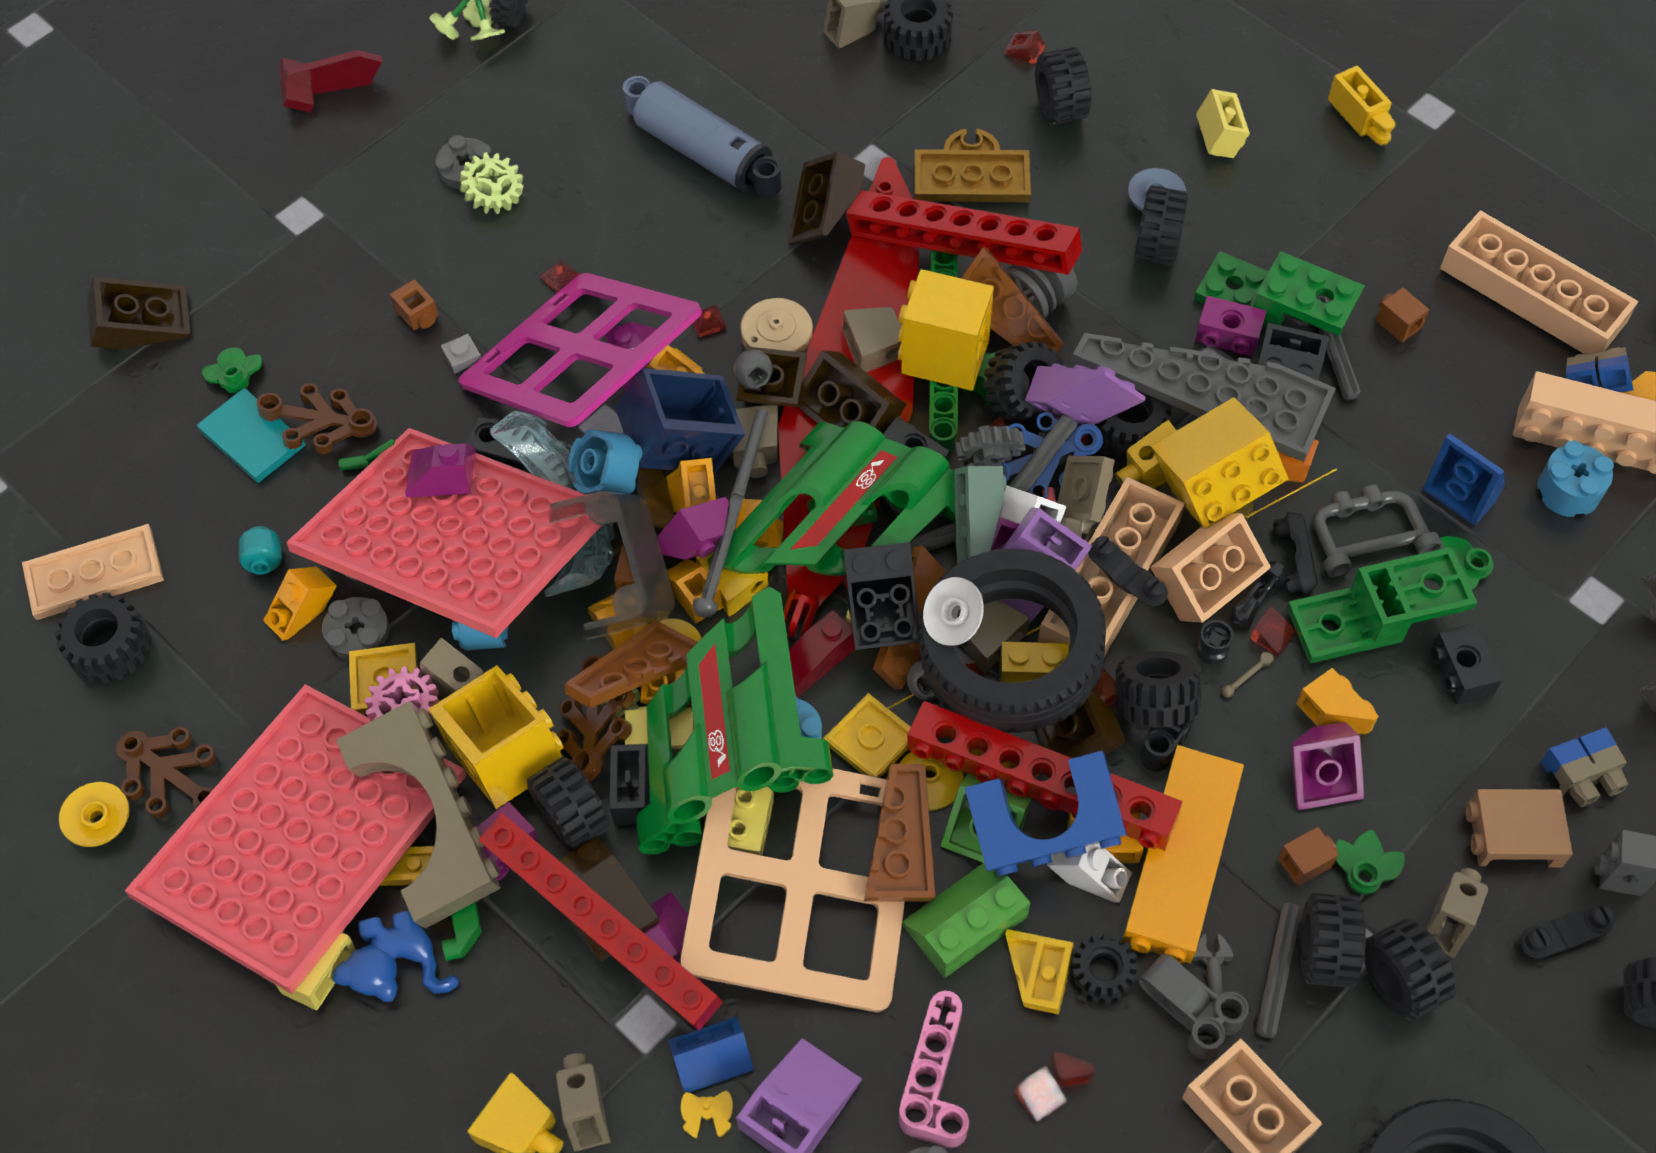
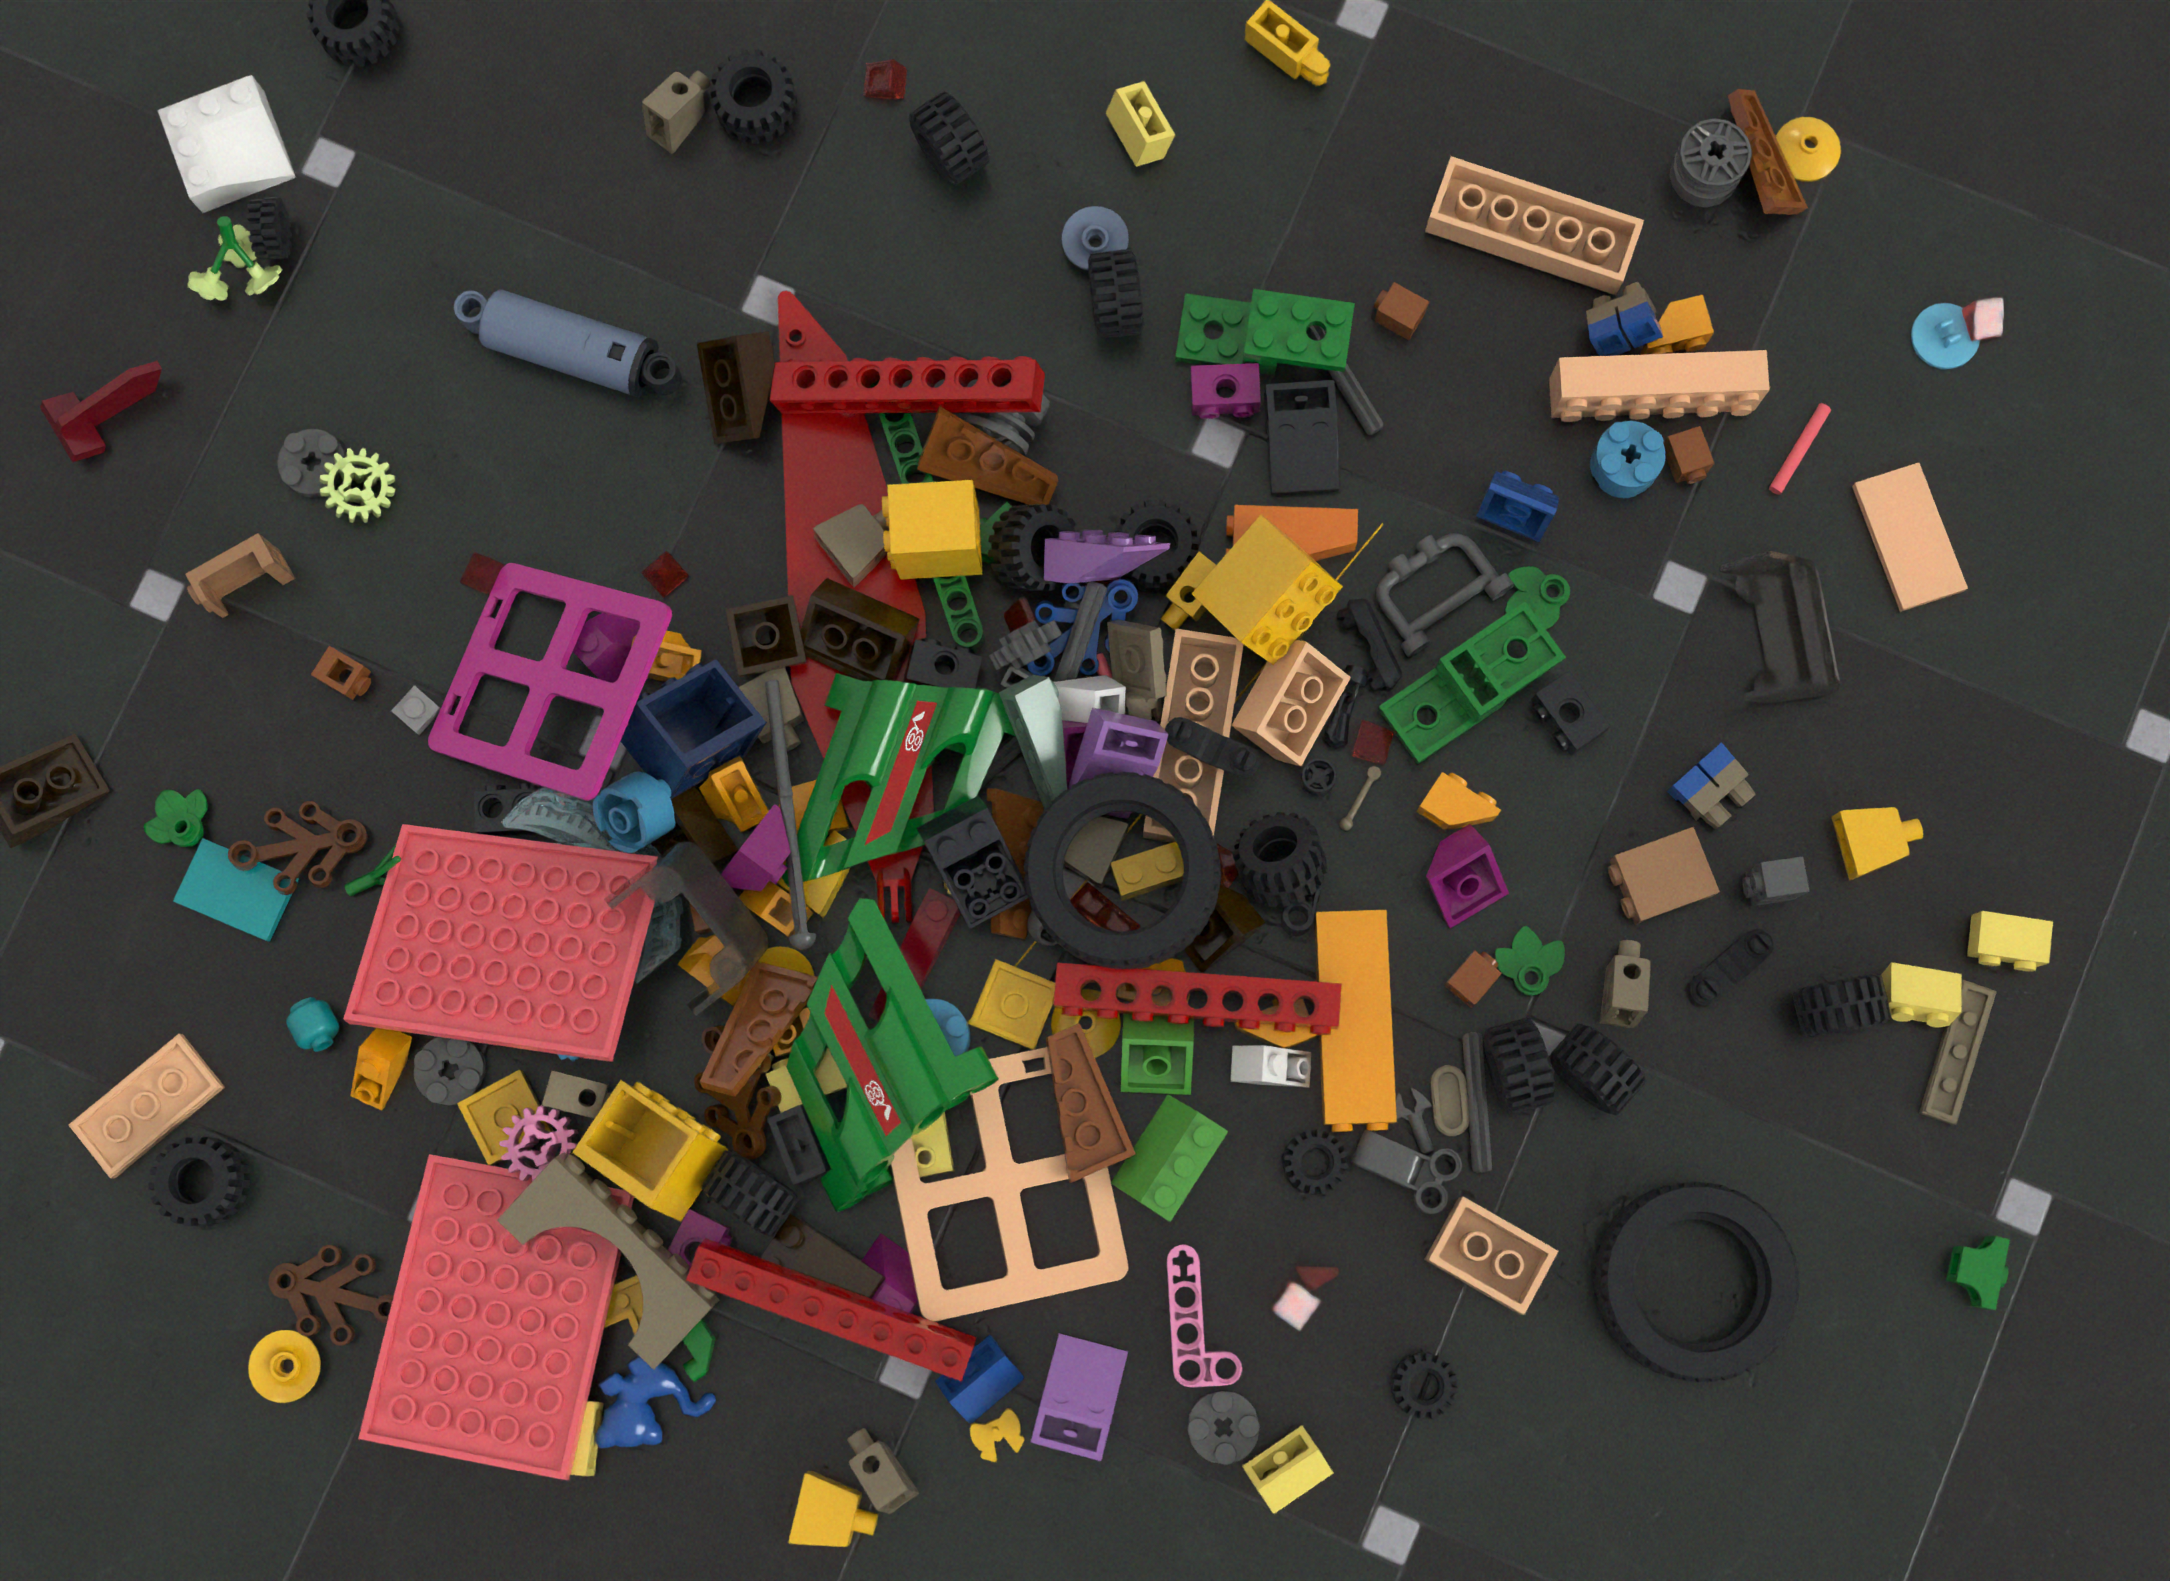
camera: 15 degrees left, 20 degrees up
magenta slope [405,444,476,497] -> none
dark grey piece [733,349,773,389] -> none
tan wheel [740,298,813,352] -> none
pearl gold plate [915,129,1031,202] -> none
white dish [923,577,984,646] -> none
blue arch [965,751,1128,876] -> none
yellow wing [1005,929,1074,1014] -> none
dark grey wing [1071,333,1336,462] -> none
none -> medium nougat panel [185,533,295,618]
none -> dark tan tile [1429,1065,1470,1136]
none -> dark orange brick [1663,426,1715,484]

